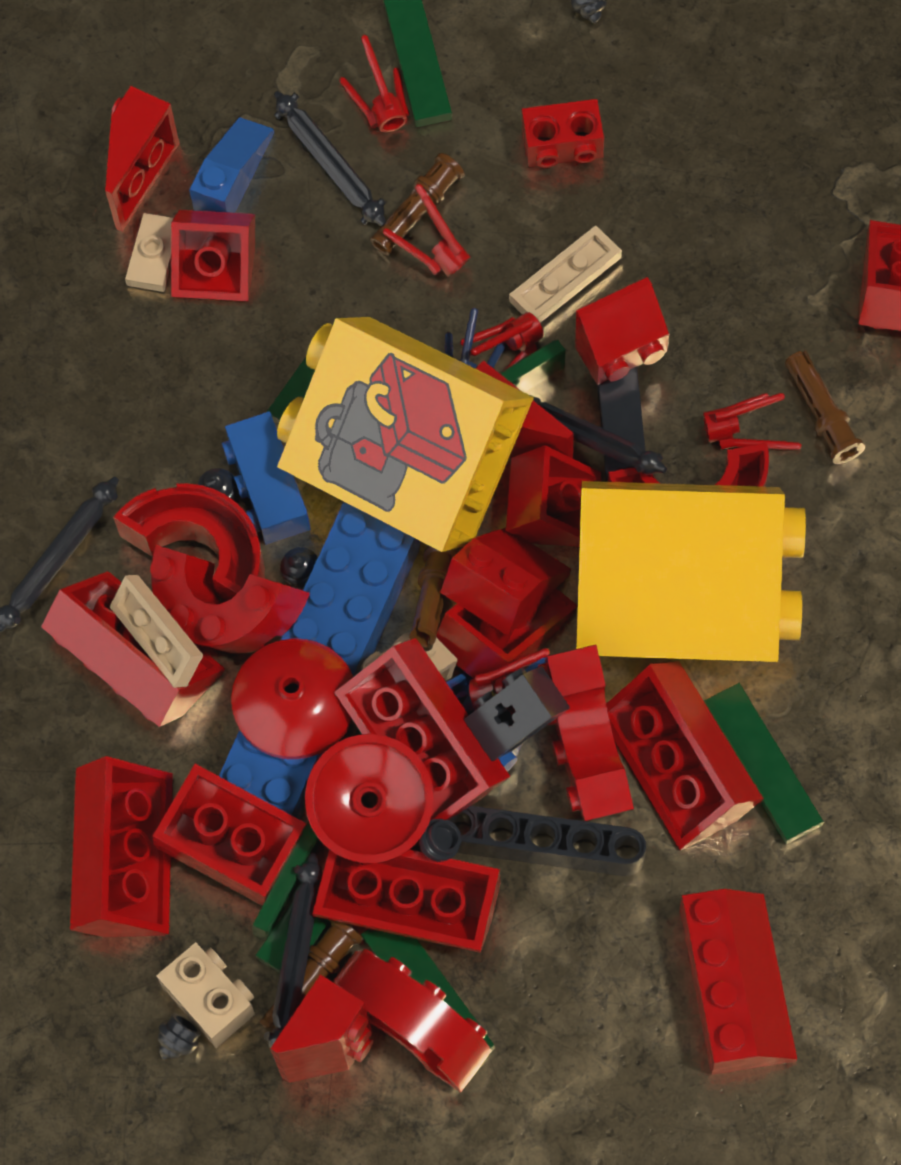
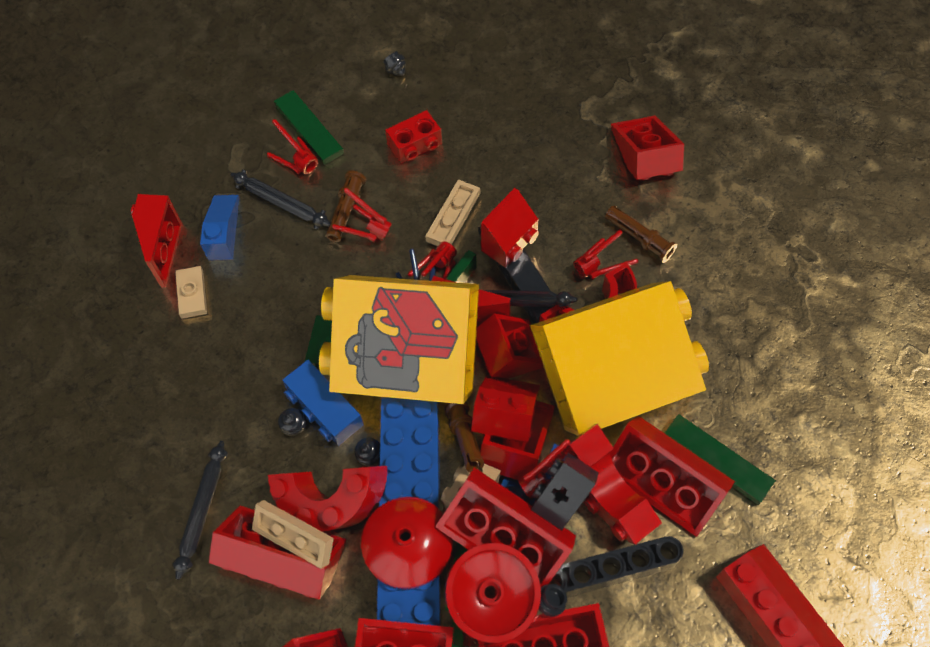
camera: 25 degrees left, 5 degrees down
red brick [113,483,265,602] -> none
red slope [171,210,255,301] -> none

